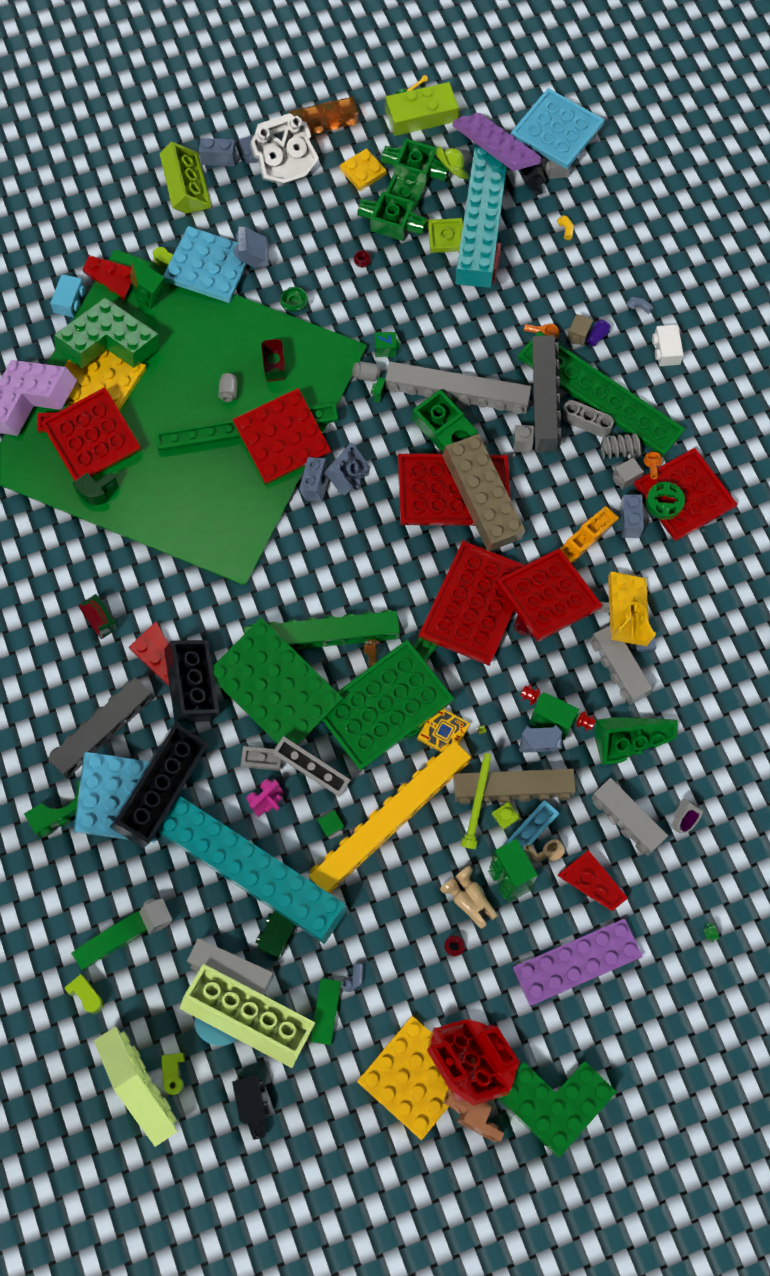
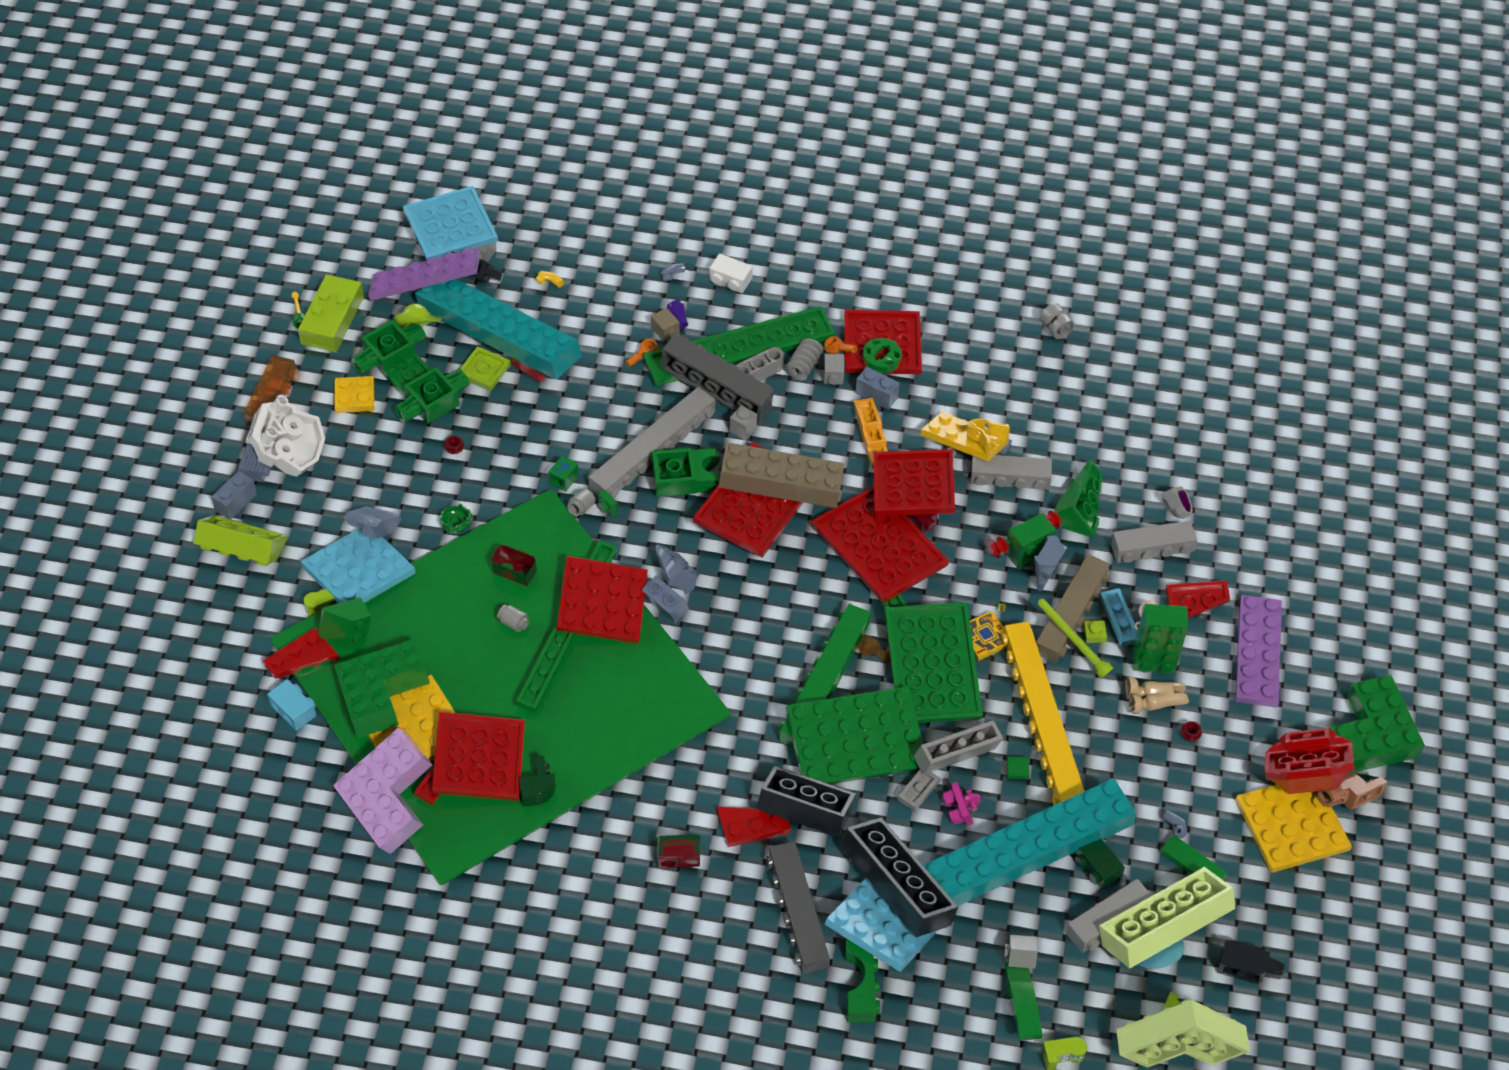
camera: 60 degrees left, 15 degrees down
green plate [703,923,720,943] -> none

